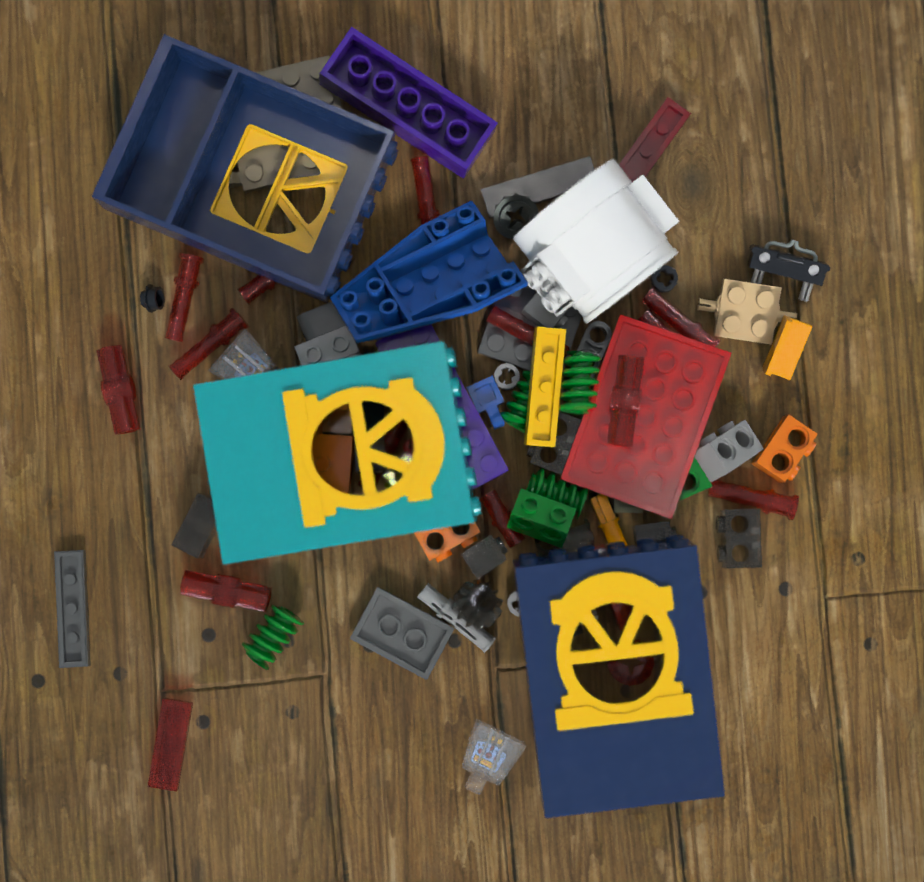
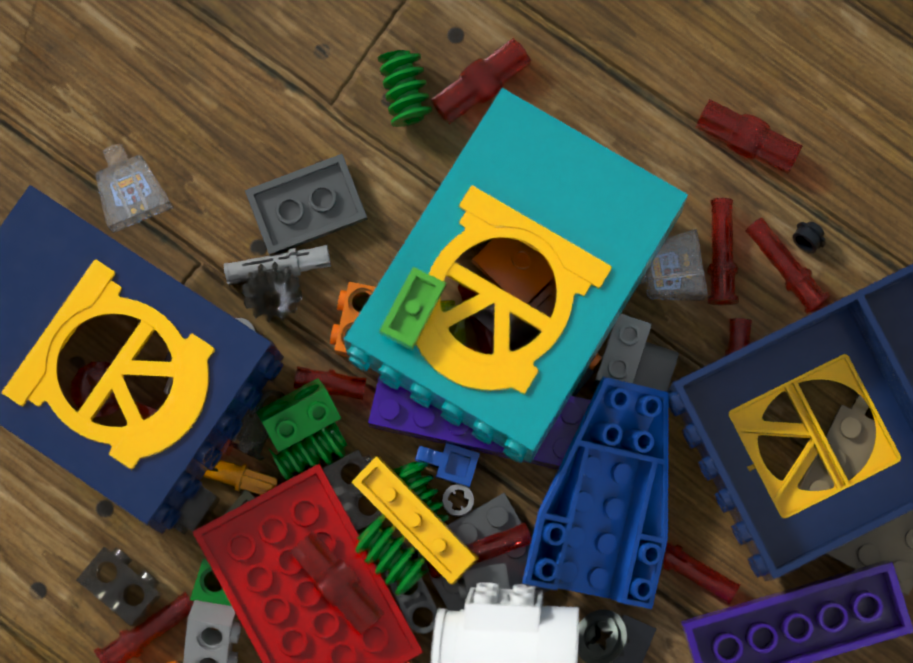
camera: 130 degrees right, 5 degrees down
clear smoke brick [171,493,217,559] -> none
clear smoke brick [461,535,508,579] -> none
none -> bright green plate [379,267,446,350]

